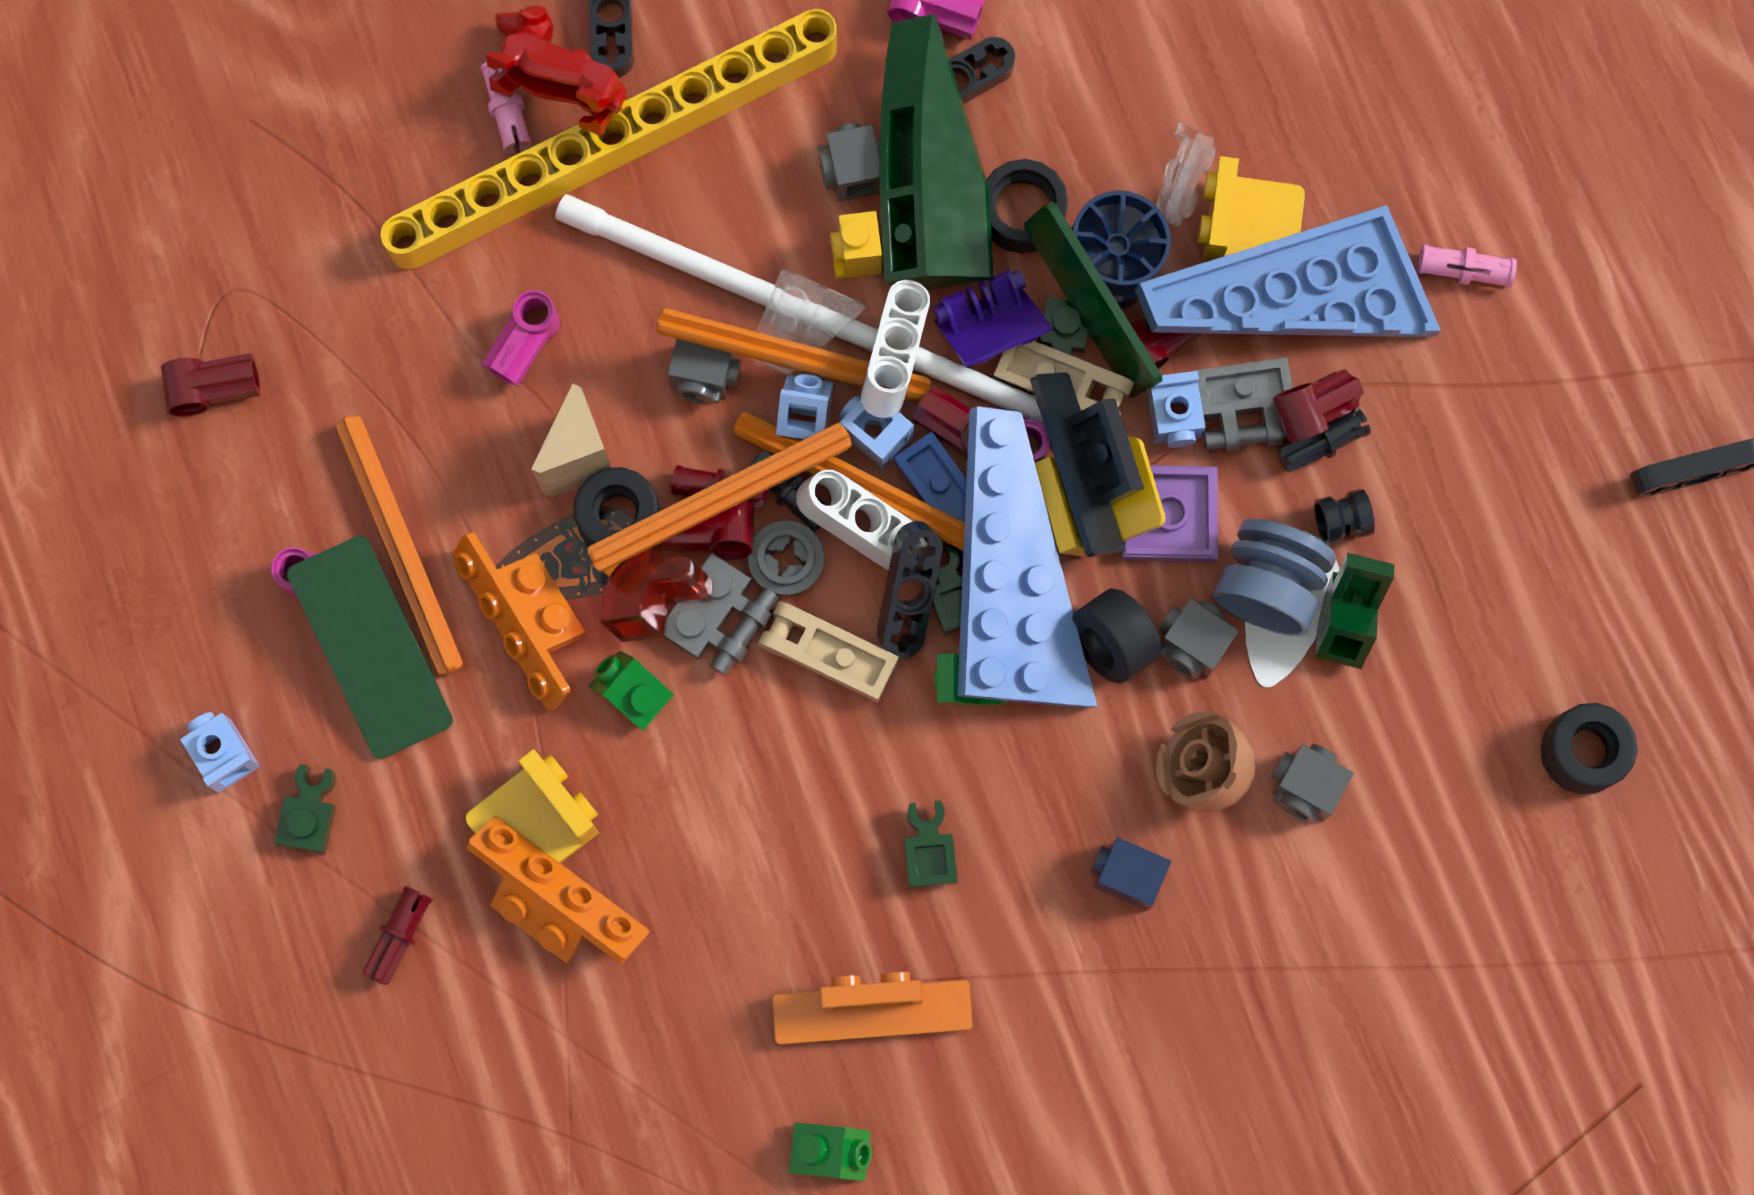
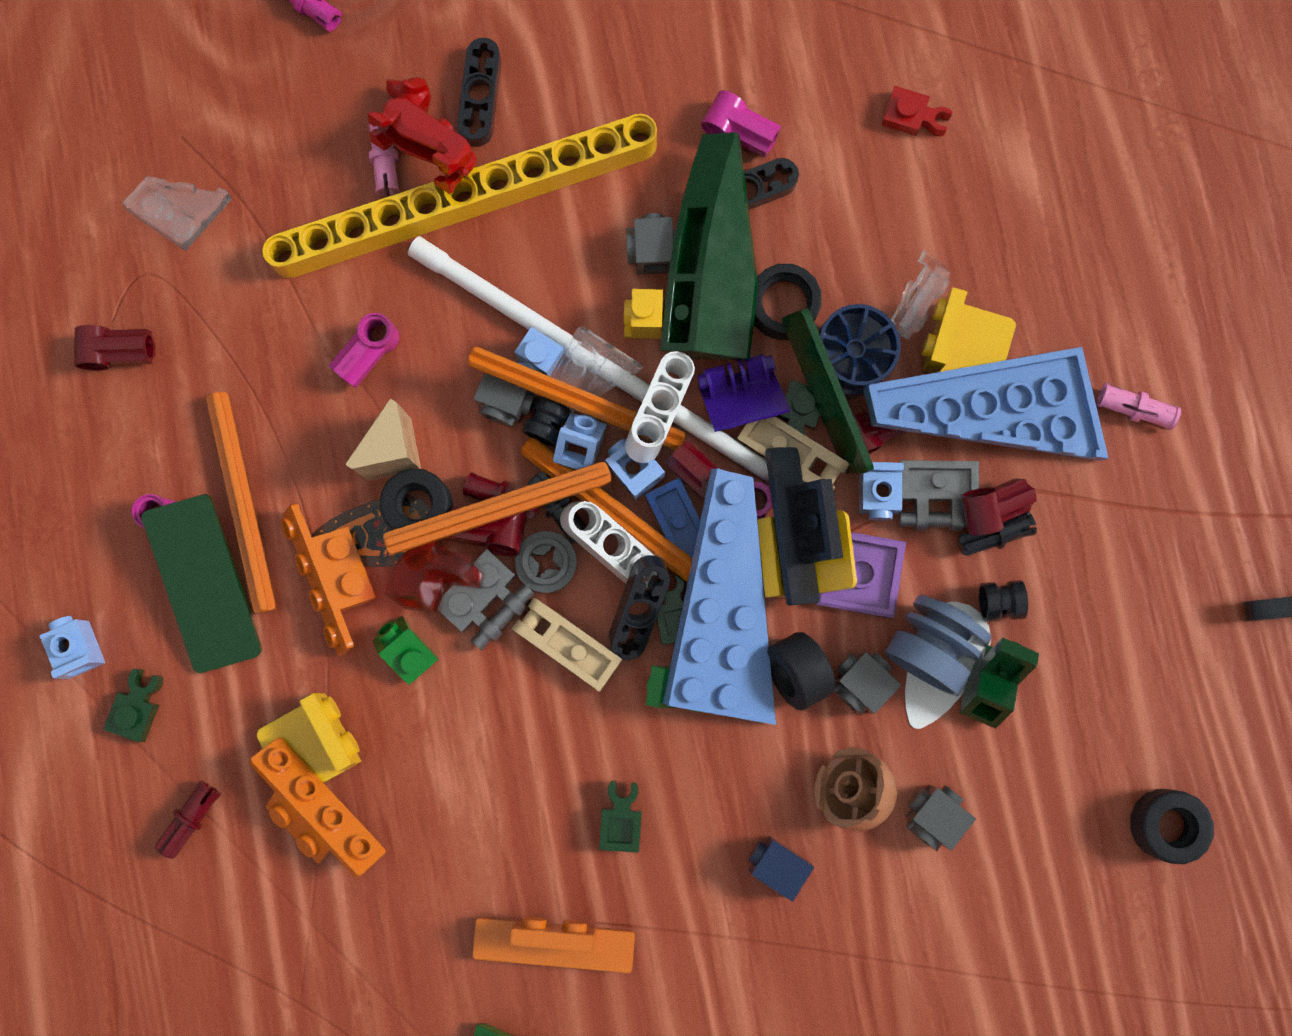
camera: 15 degrees right, 5 degrees up
none -> clear wing [122,176,232,251]
none -> light blue brick [514,327,567,378]
none -> black wheel [522,396,571,447]

